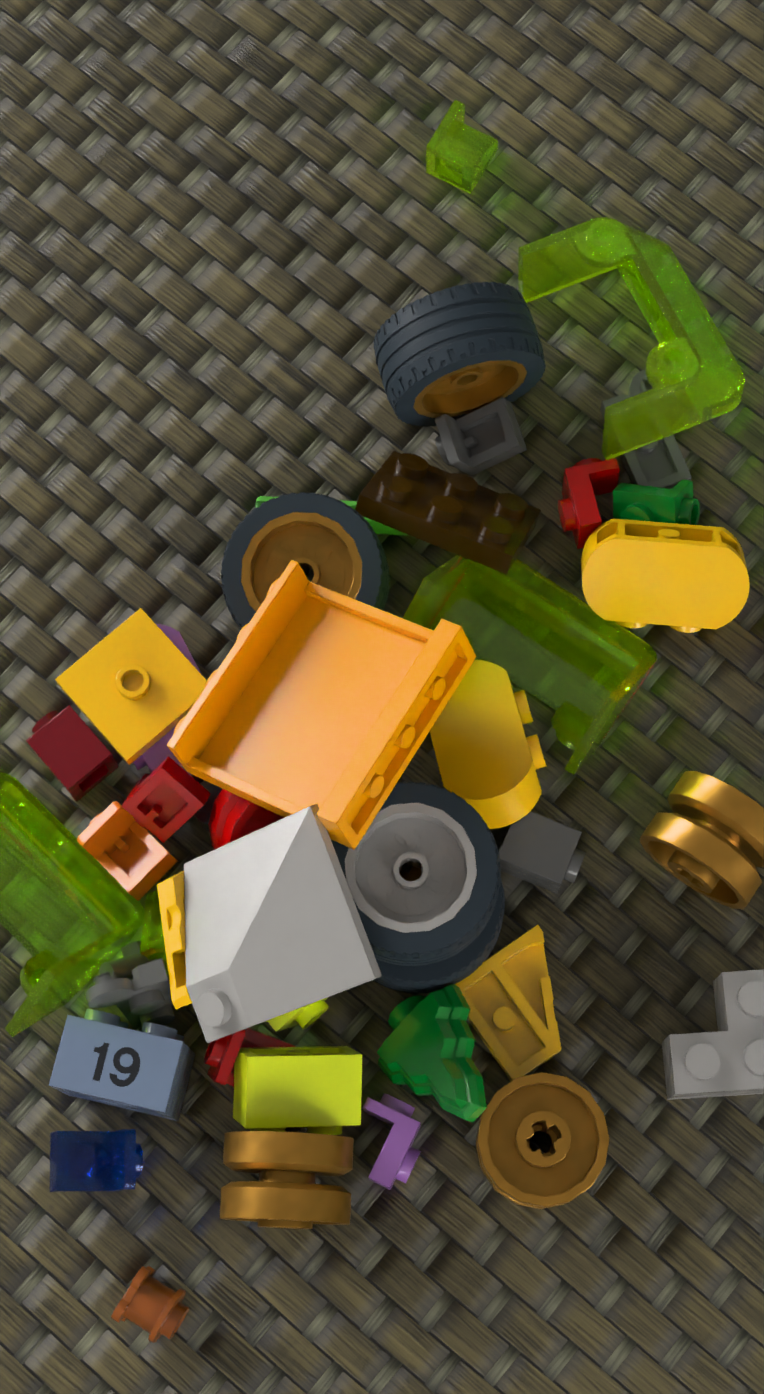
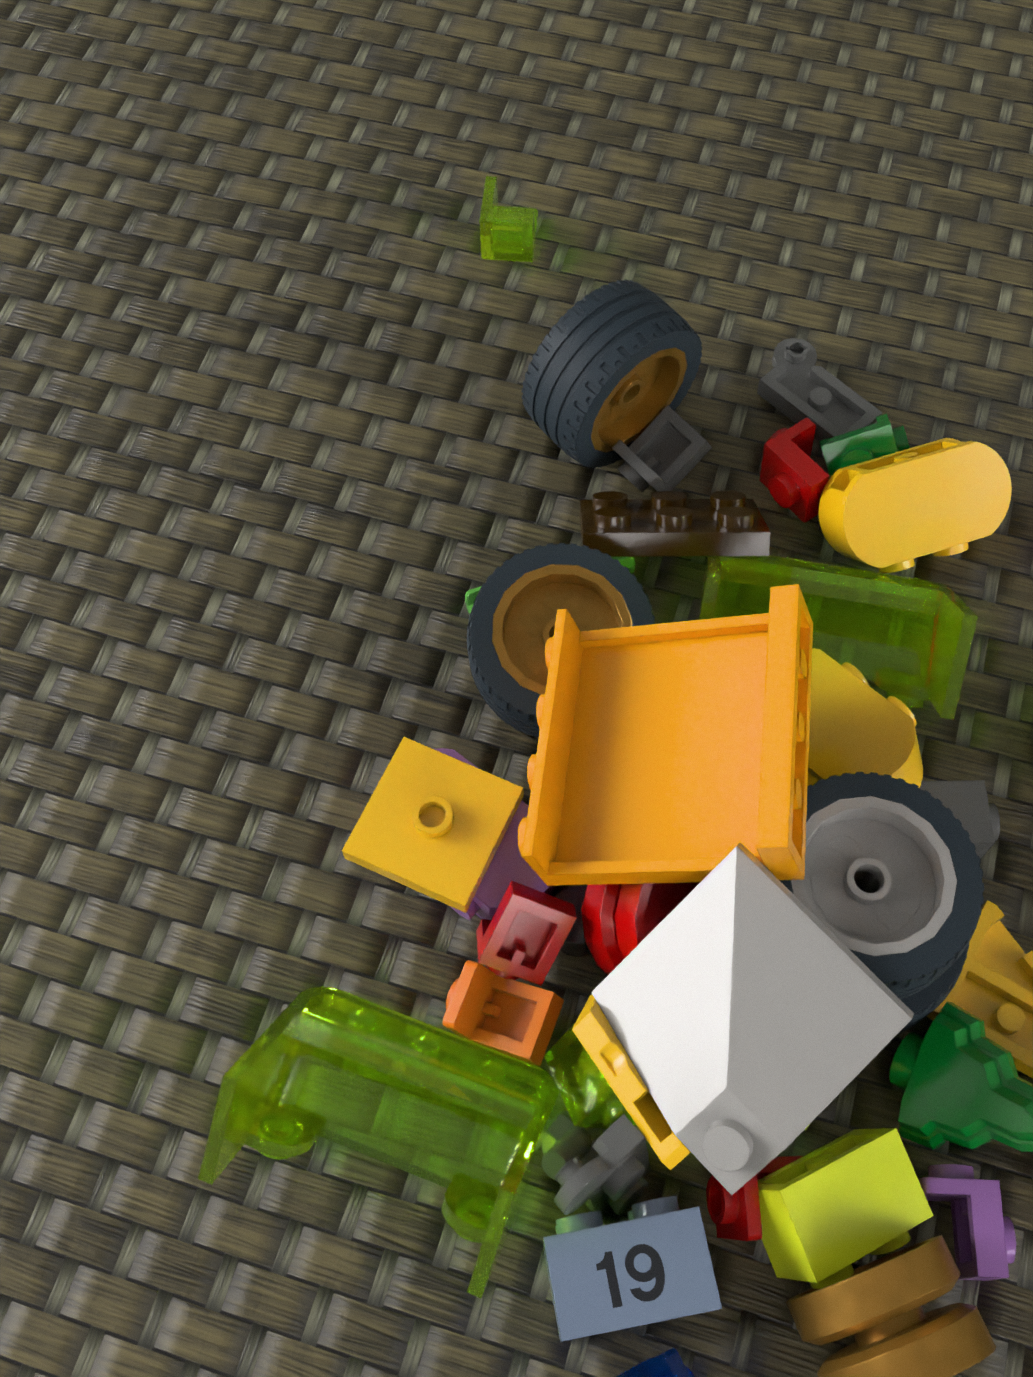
camera: 25 degrees left, 10 degrees down
dark red brick [26,705,119,802] -> none
clear neon green windscreen [518,217,745,460] -> none

